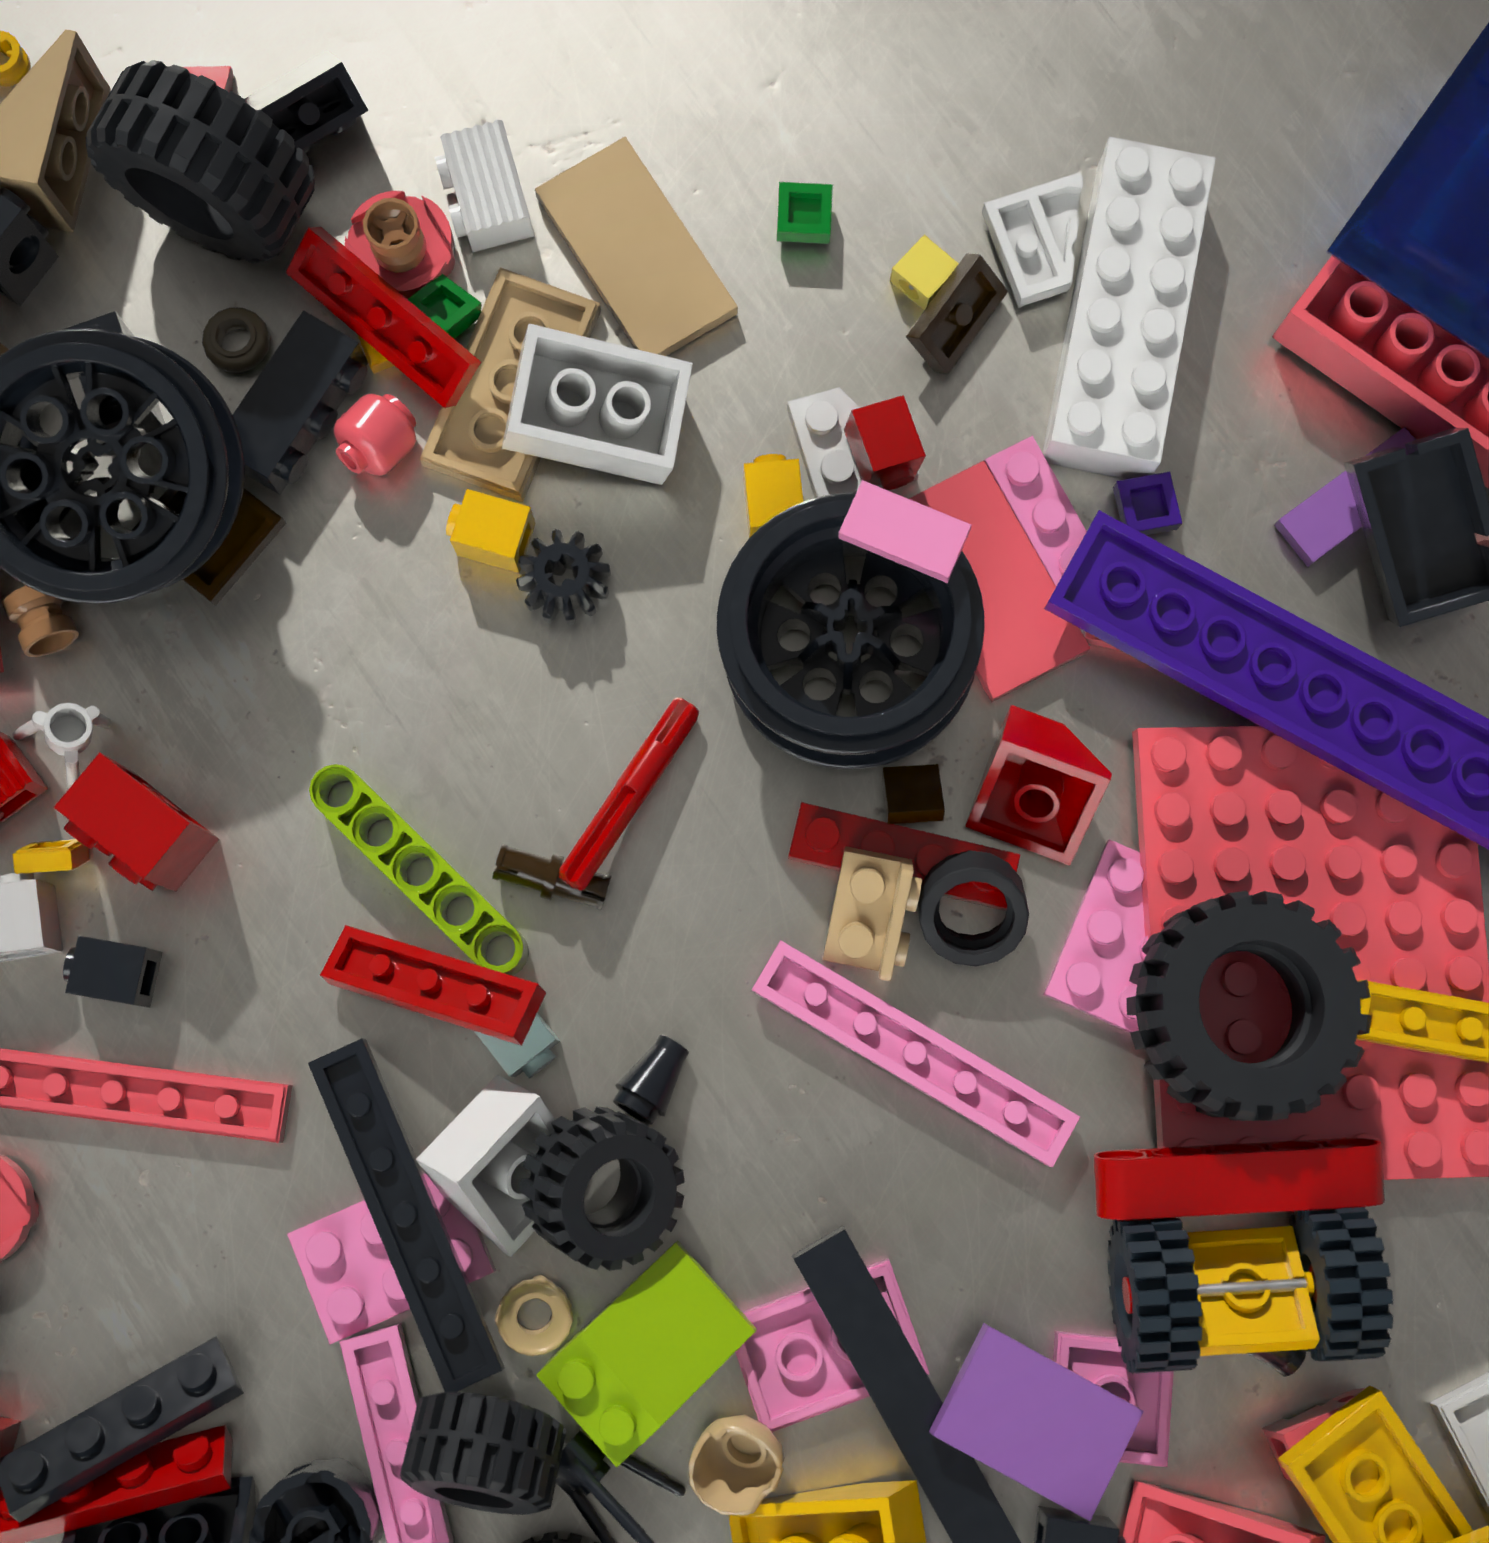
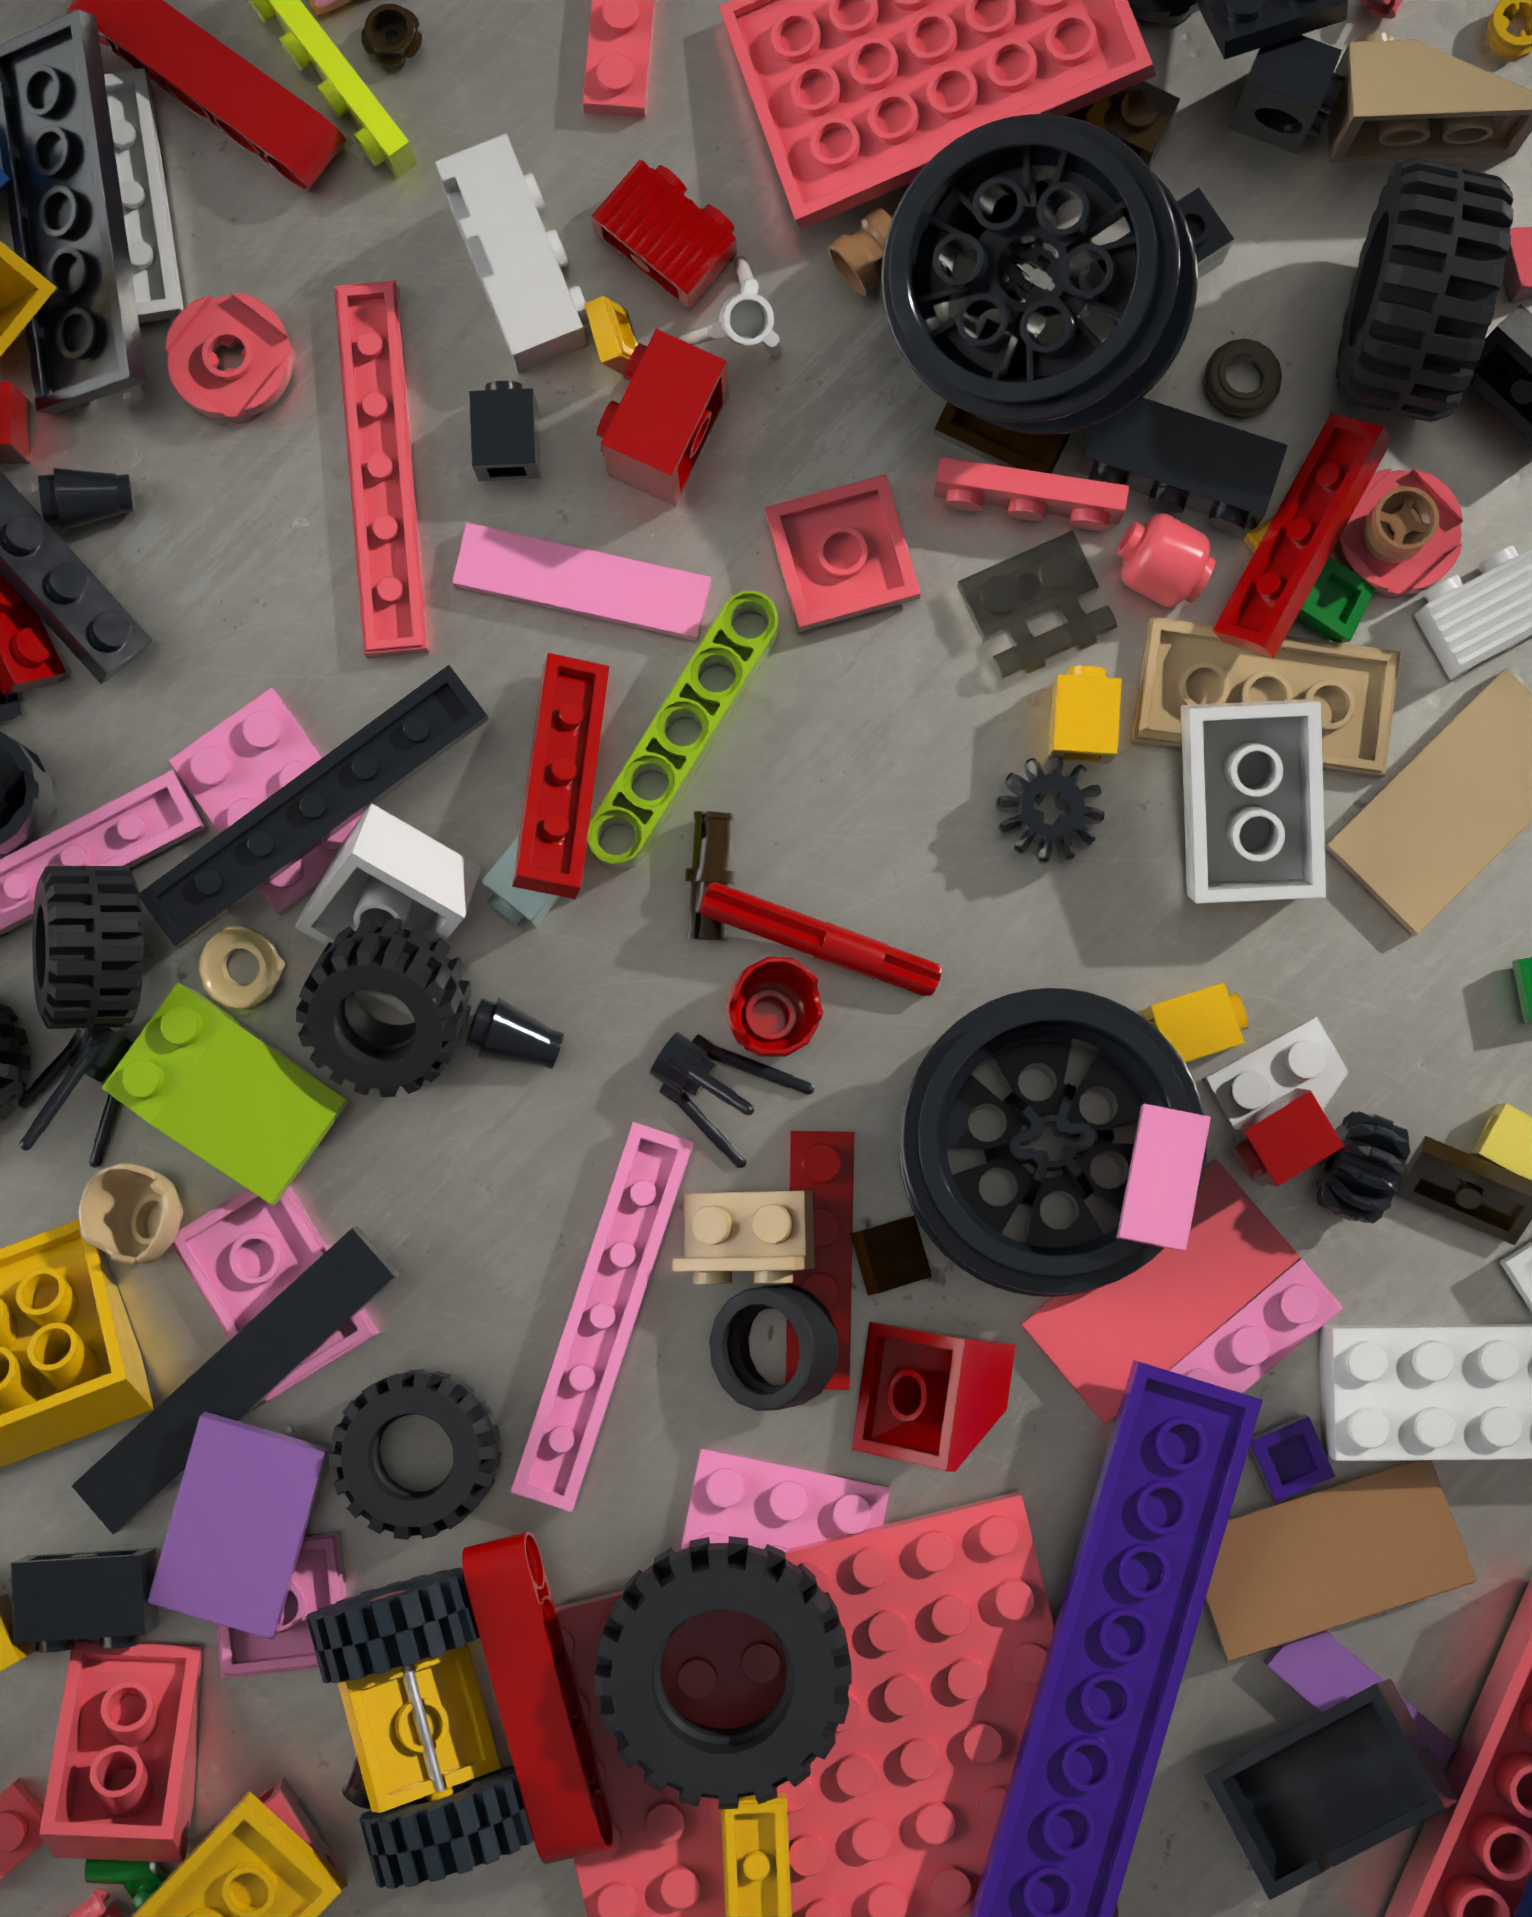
camera: 85 degrees right, 5 degrees up
none -> black cone [38,468,133,531]
none -> black tyre [329,1369,501,1540]
none -> bright pink tile [452,522,712,642]
none -> black plant [649,1032,814,1168]
none -> red hair [726,957,824,1057]
none -> coral plate [765,474,921,632]
none -> coral plate [933,457,1129,531]
none -> clear smoke plate [957,530,1117,679]
none -> medium nougat tile [1205,1460,1477,1663]
none -> black gear [1316,1111,1411,1224]

